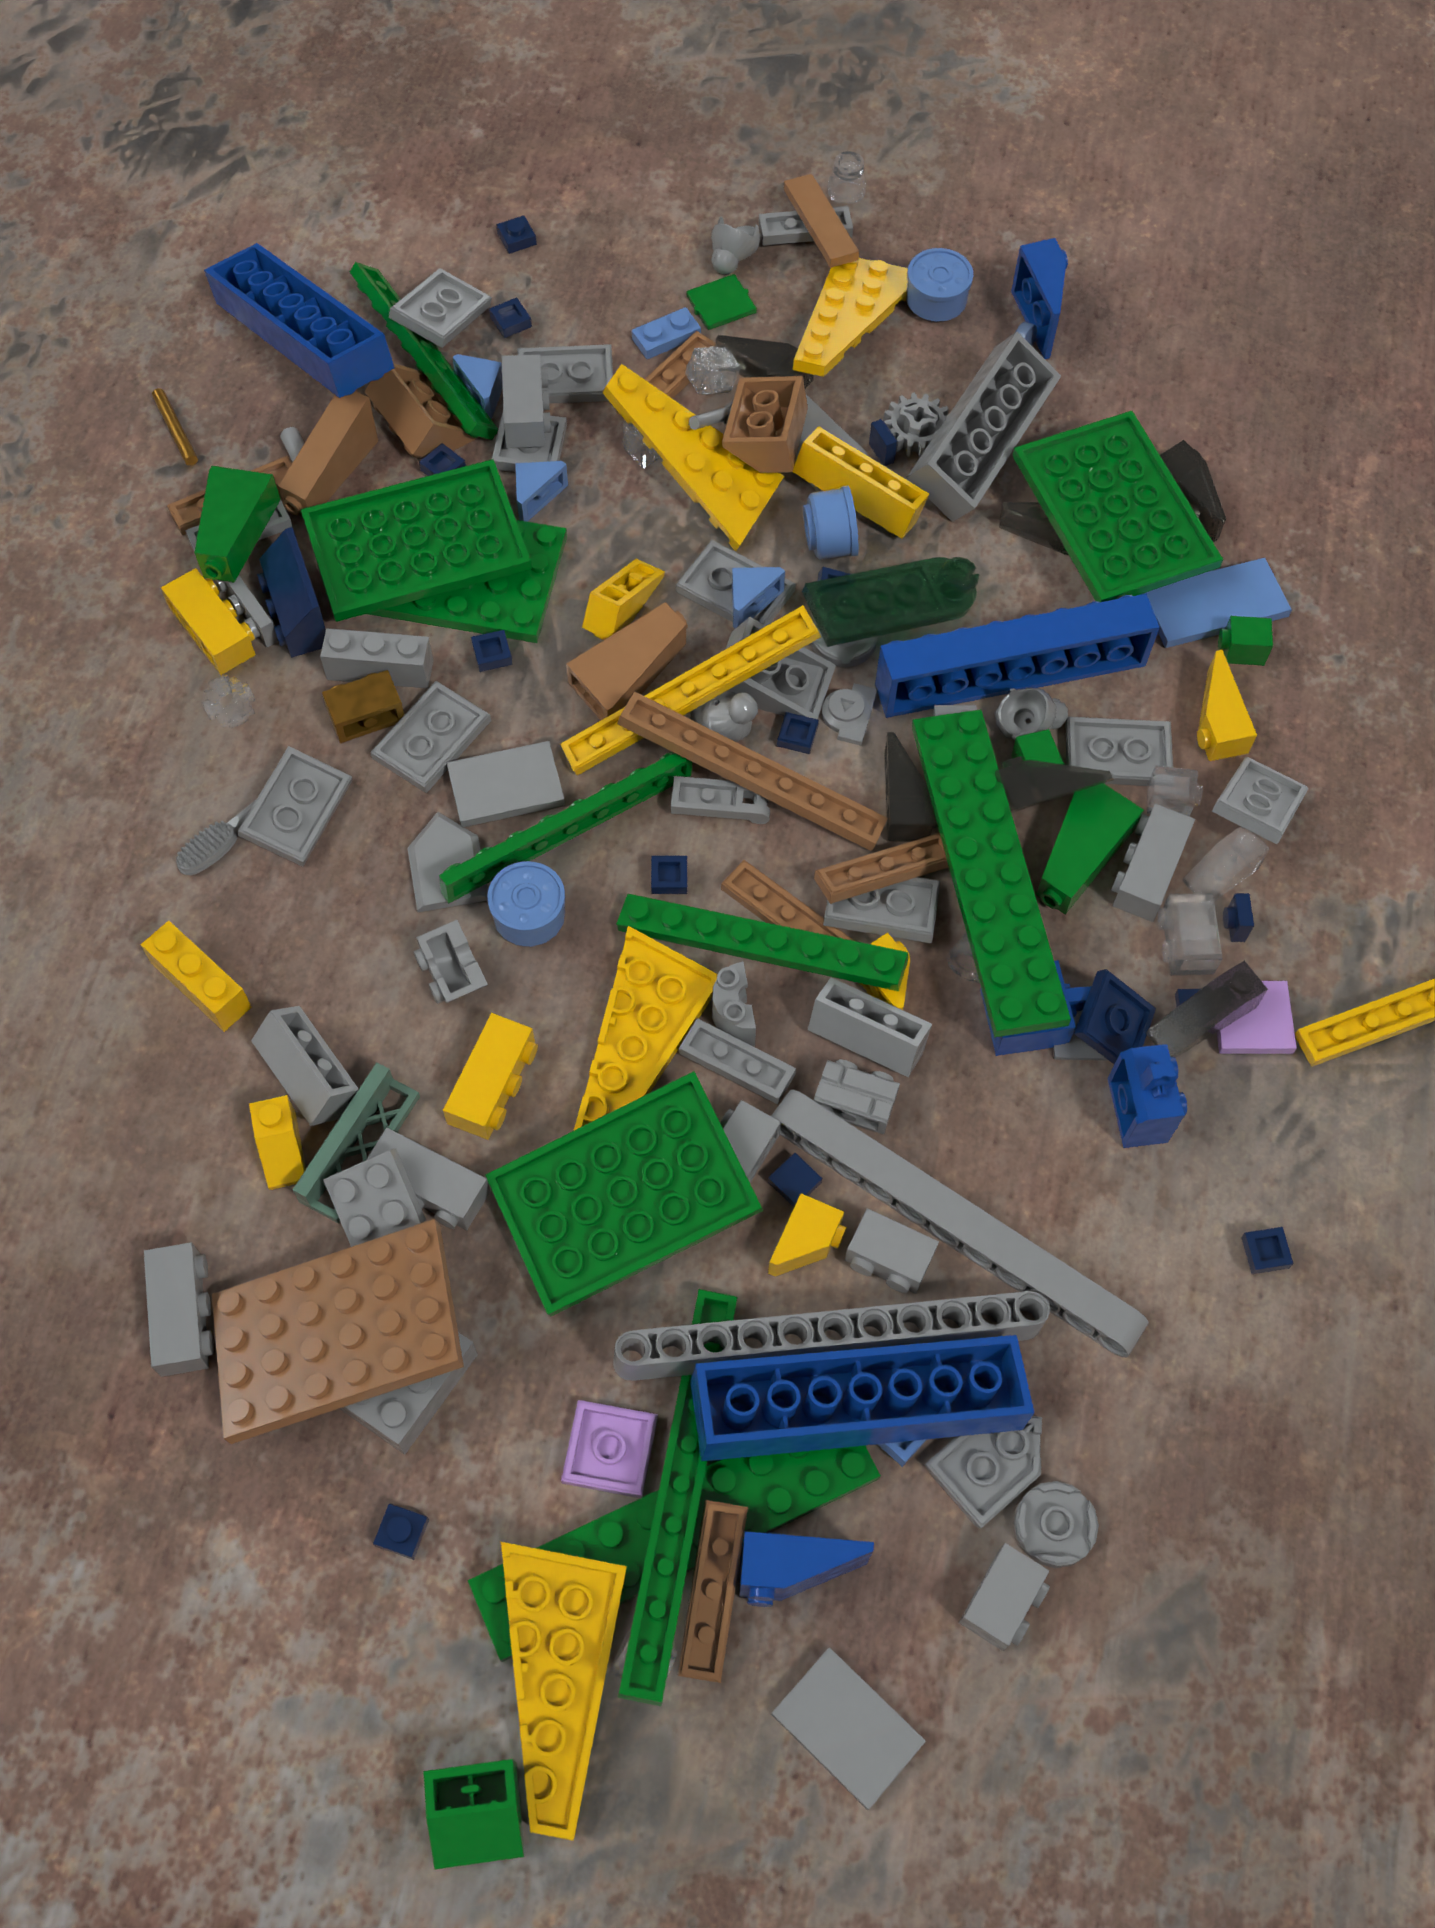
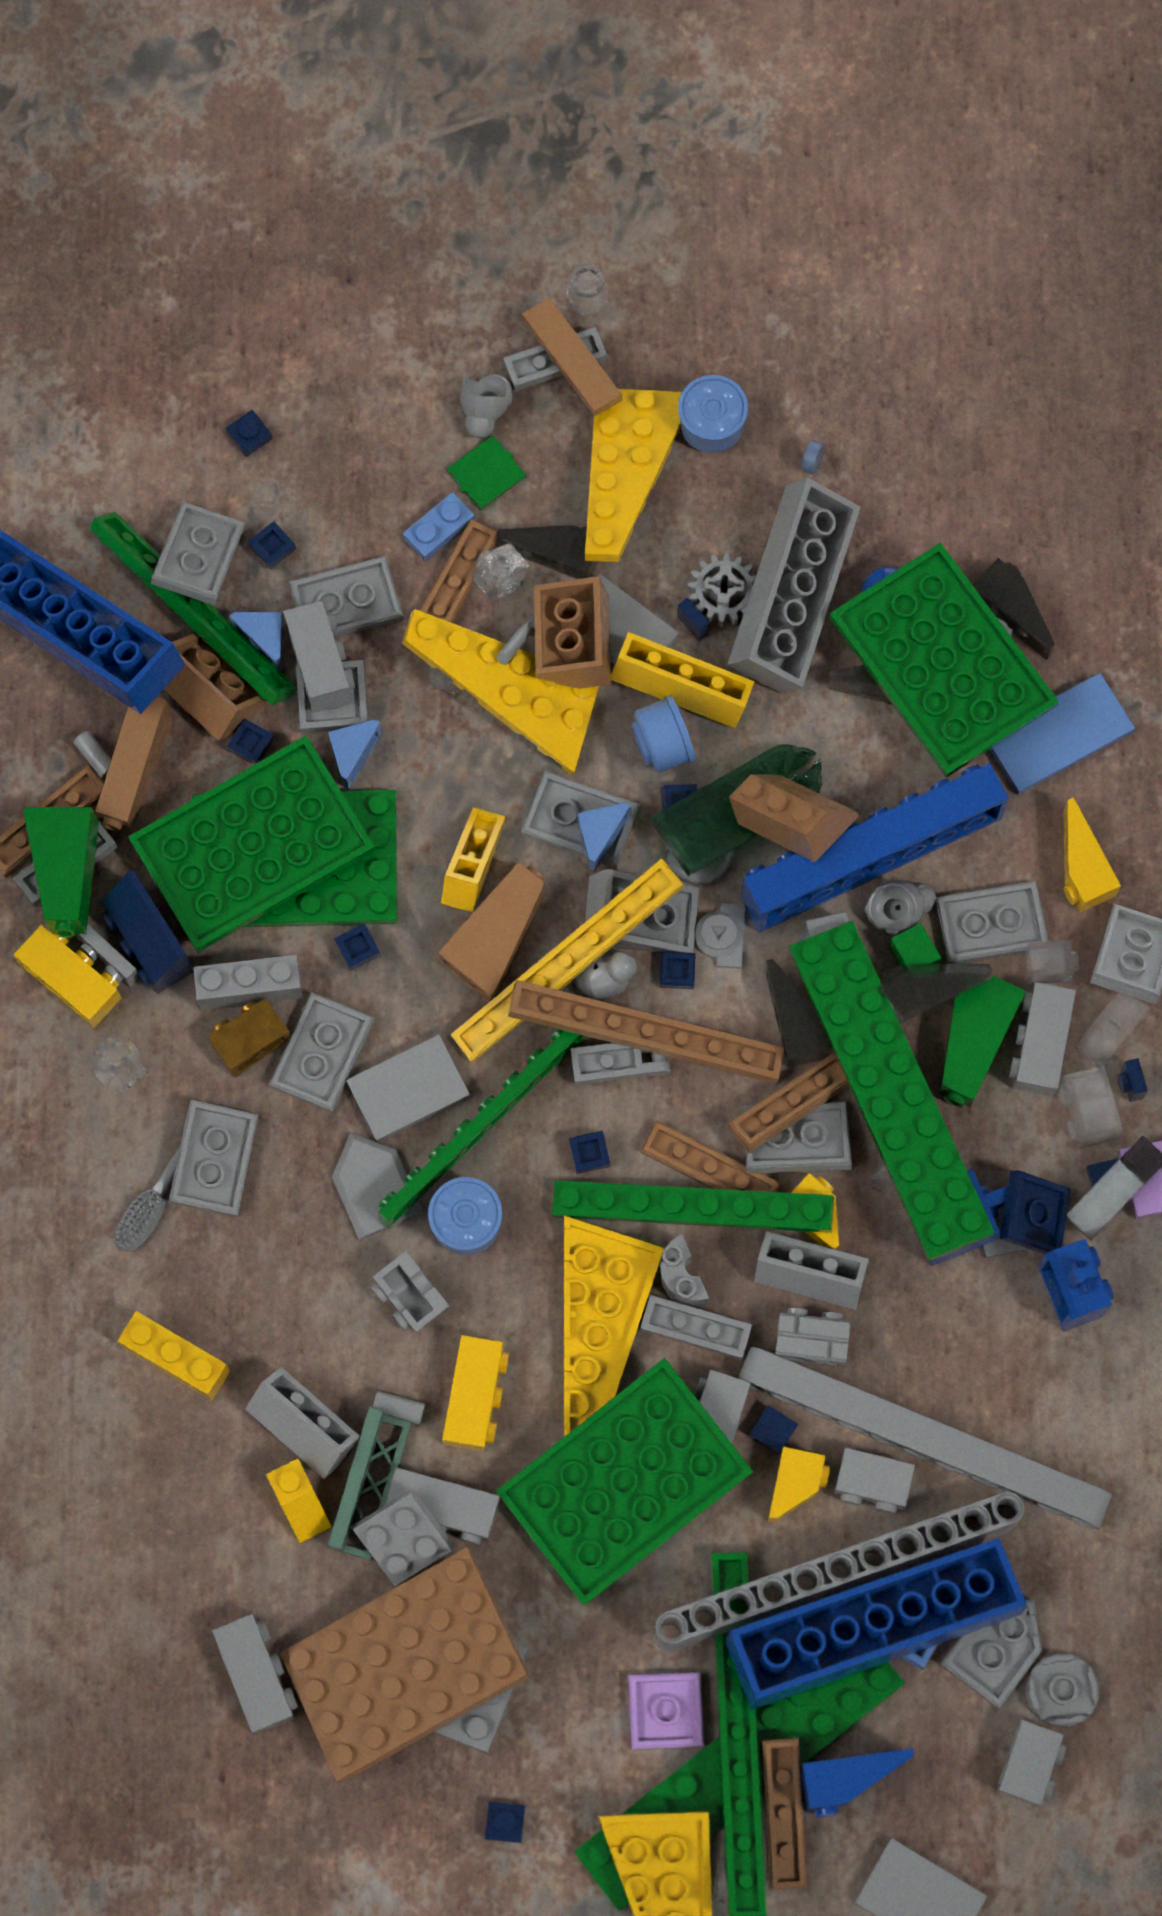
camera: 10 degrees left, 10 degrees up
blue slope [1011,238,1068,359] -> none
green brick [1218,616,1273,666] -> none
none -> light grey axle [373,1391,426,1424]
none -> medium nougat slope [729,774,859,863]

